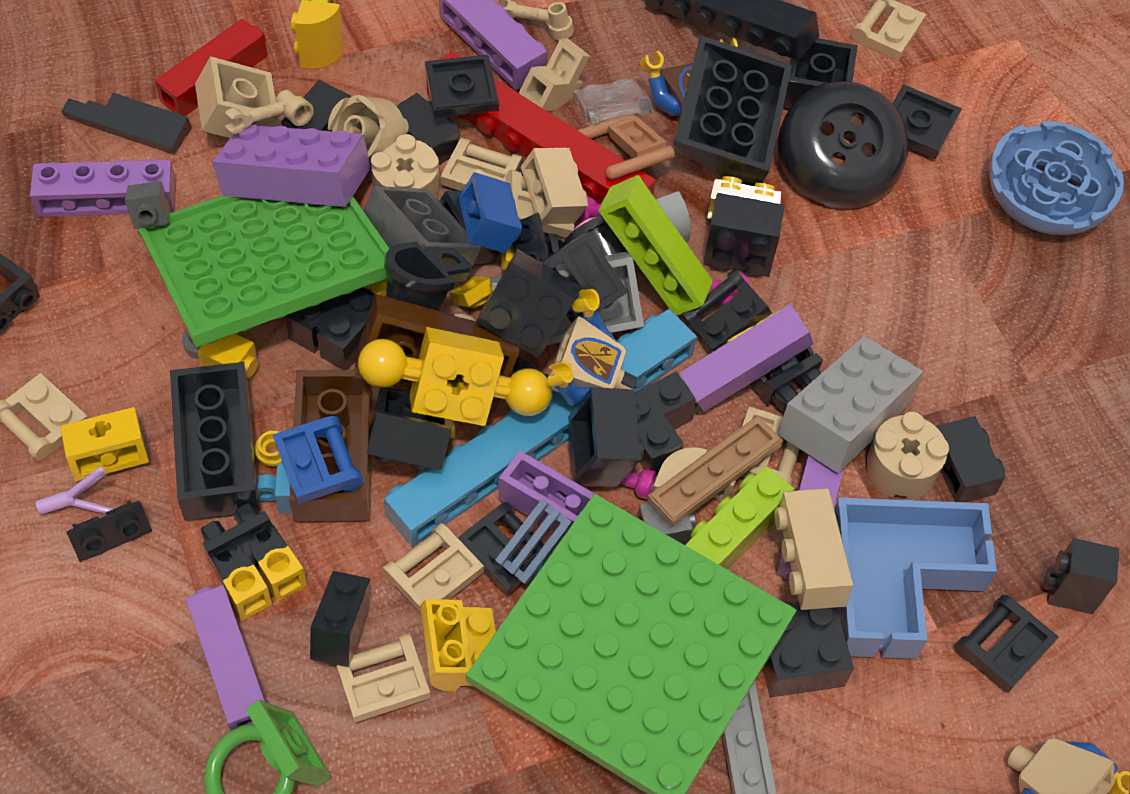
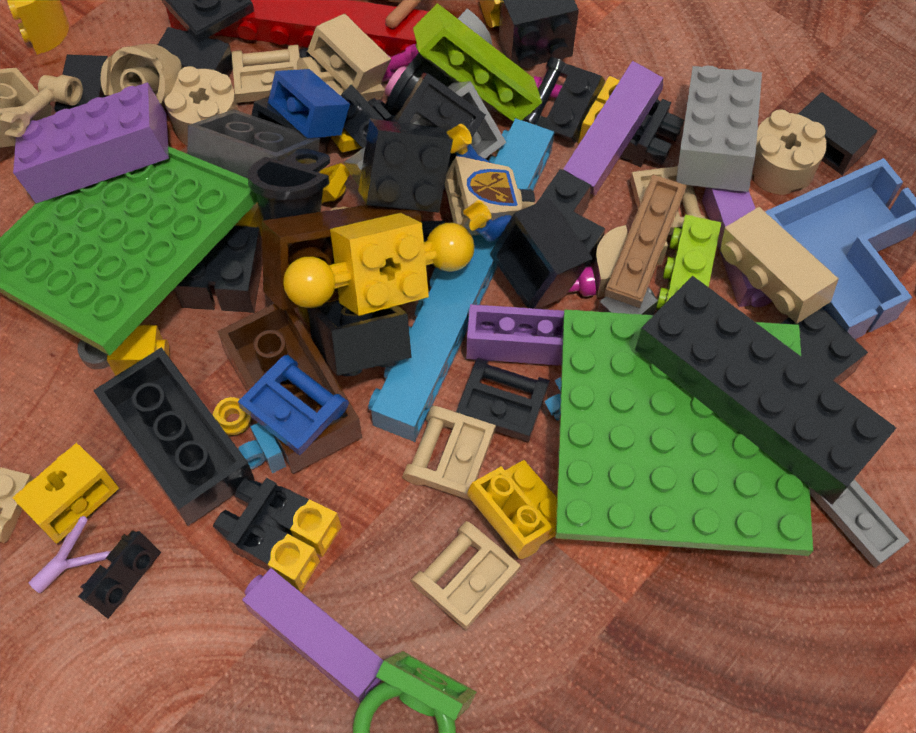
camera: 25 degrees left, 5 degrees up
black brick [310,571,371,667] -> none
sand blue tile [495,499,573,585] -> none
none -> black brick [635,276,896,505]

